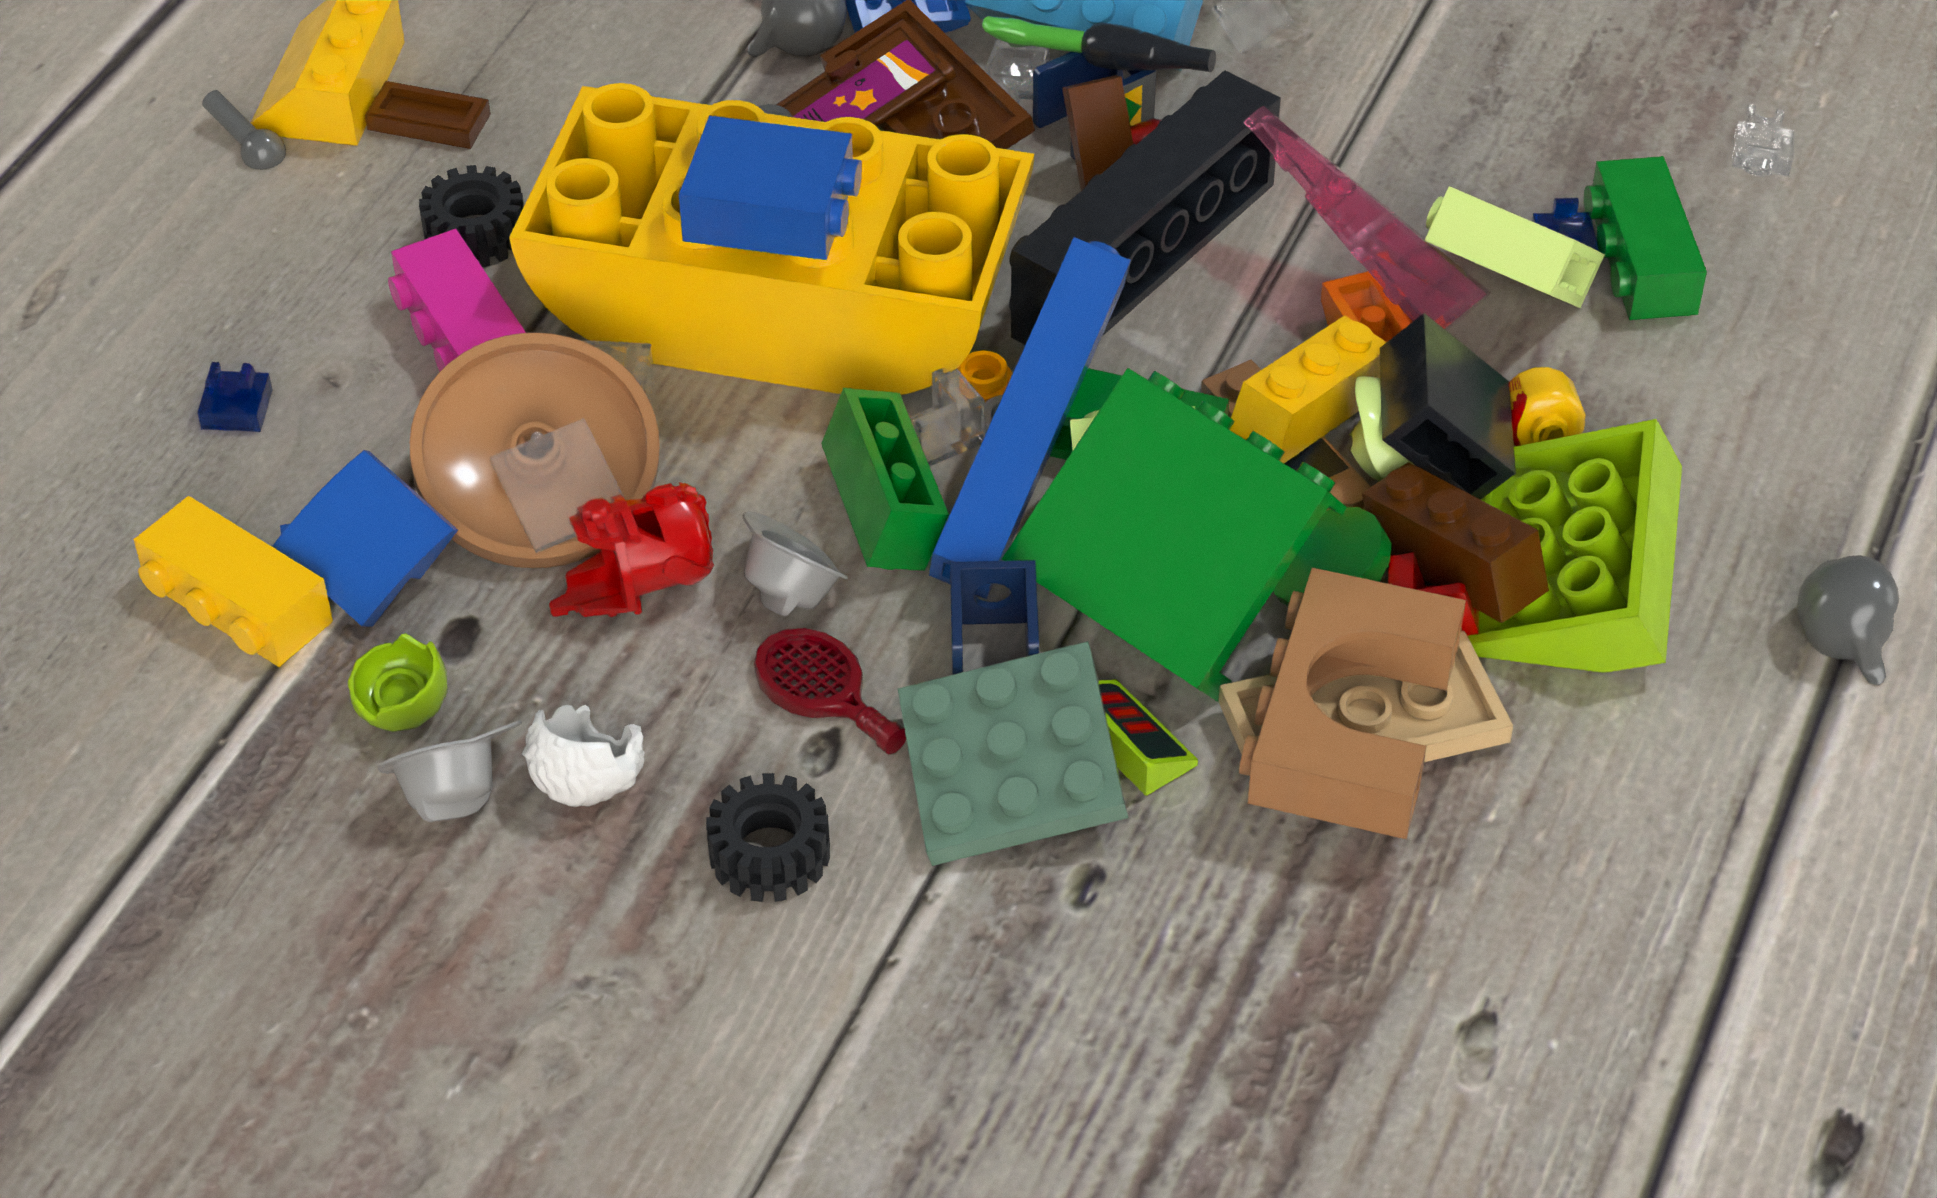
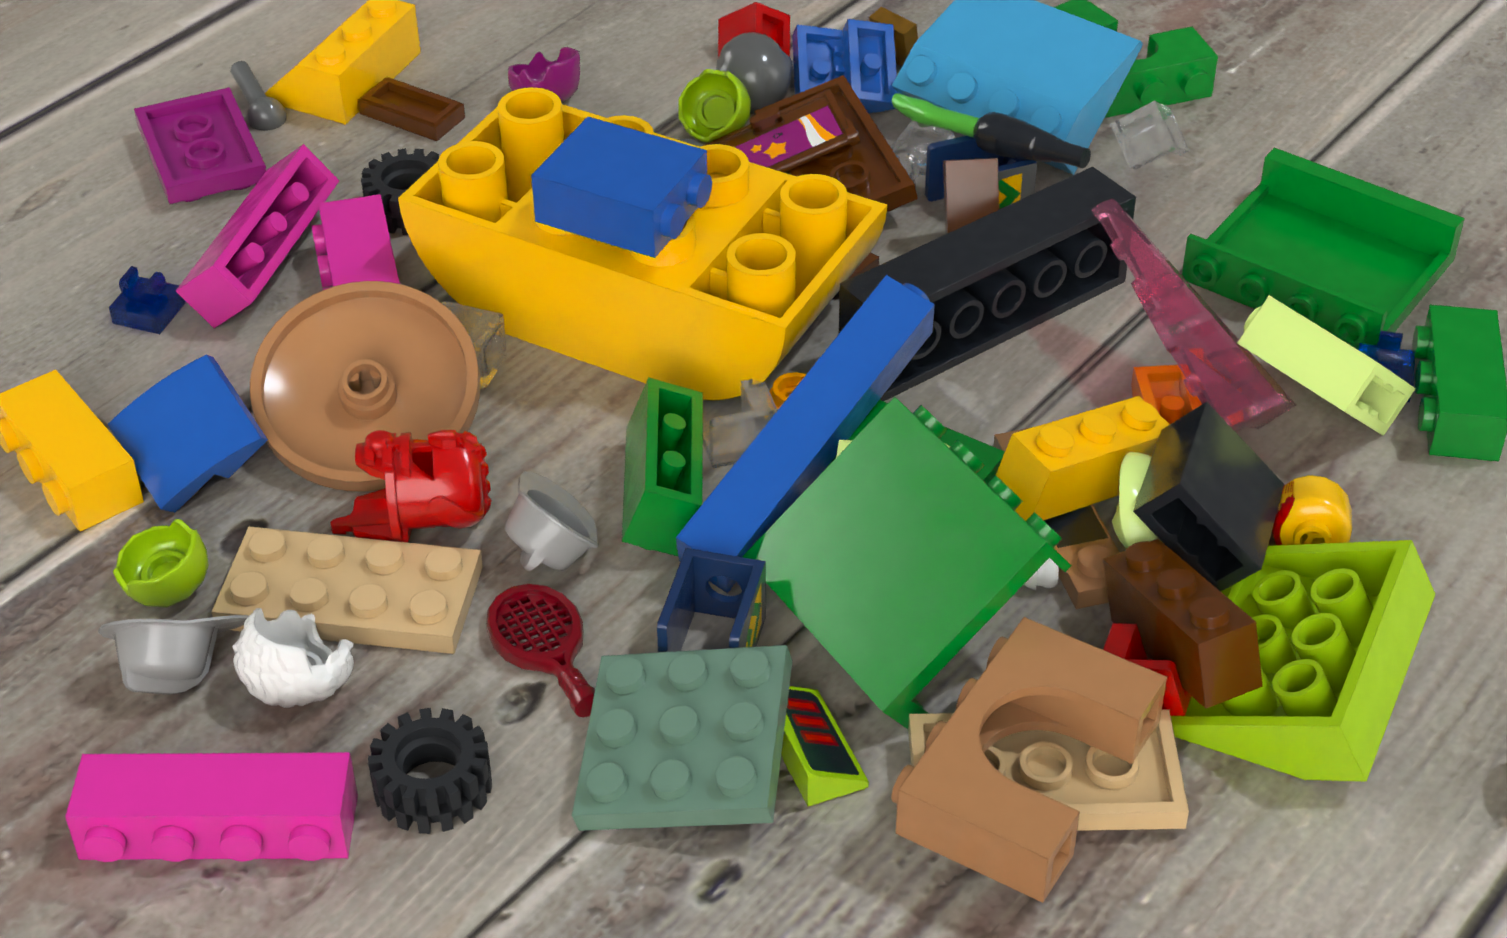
camera: 15 degrees right, 5 degrees down
clear piece [490,418,626,553] -> none
green tile [1273,507,1391,608] -> none
none -> dark pink brick [65,752,358,862]
none -> magenta plate [134,87,266,204]
none -> dark pink brick [176,144,340,328]
none -> tan plate [211,527,483,654]
none -> magenta hair [508,47,580,102]
none -> lime hair [678,69,751,143]
none -> green panel [1181,147,1465,357]

